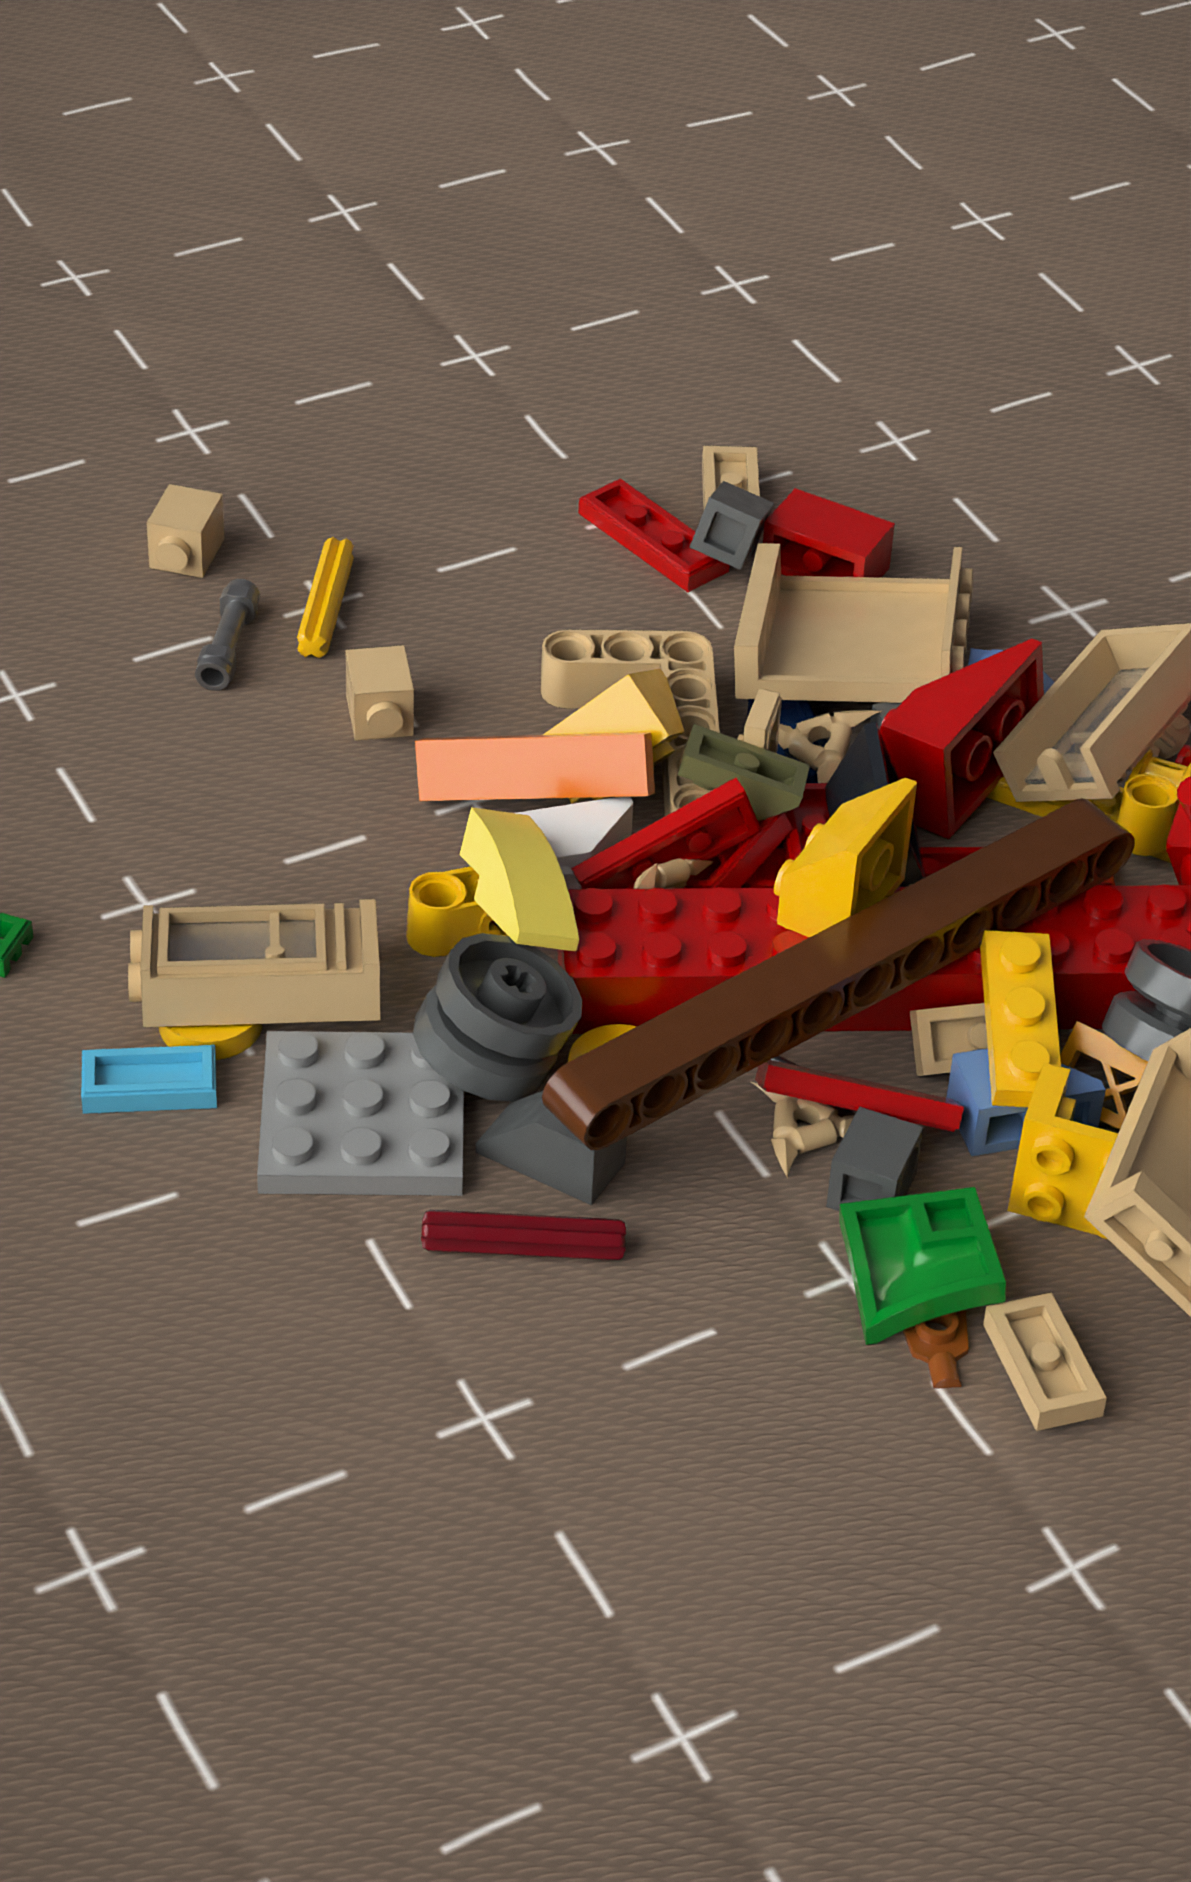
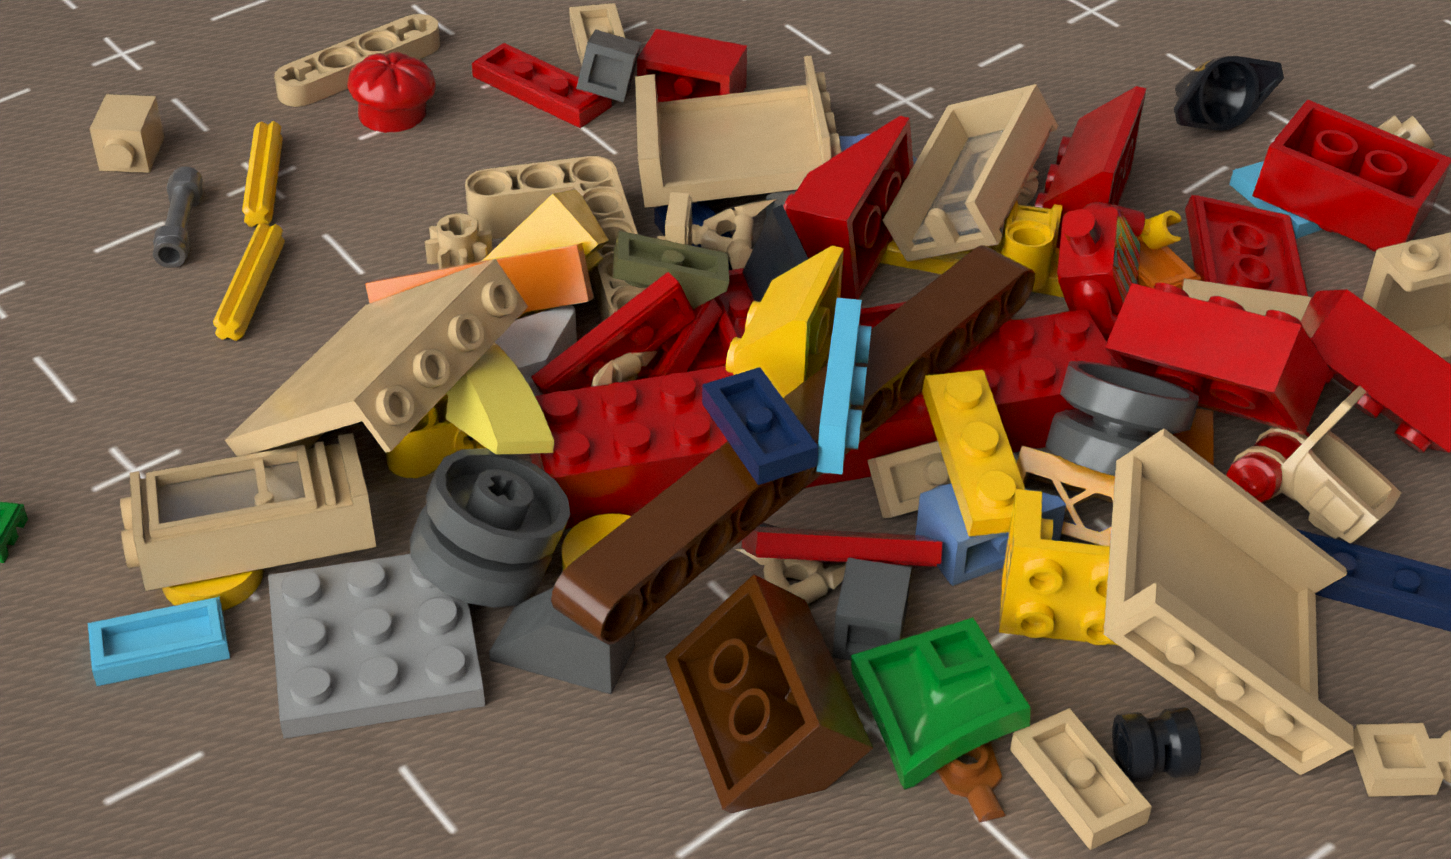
camera: 10 degrees left, 0 degrees up
tan brick [346,645,414,741] -> none
dark red axle [421,1210,626,1261] -> none
none -> yellow axle [213,223,285,341]
none -> tan panel [225,259,528,457]
none -> tan beam [274,14,440,107]
none -> red piece [347,52,436,133]
none -> tan gear [425,213,493,268]
none -> reddish brown slope [665,574,873,813]
none -> dark blue plate [702,367,819,485]
none -> medium azure plate [816,298,872,475]
none -> black wheel [1112,707,1201,783]

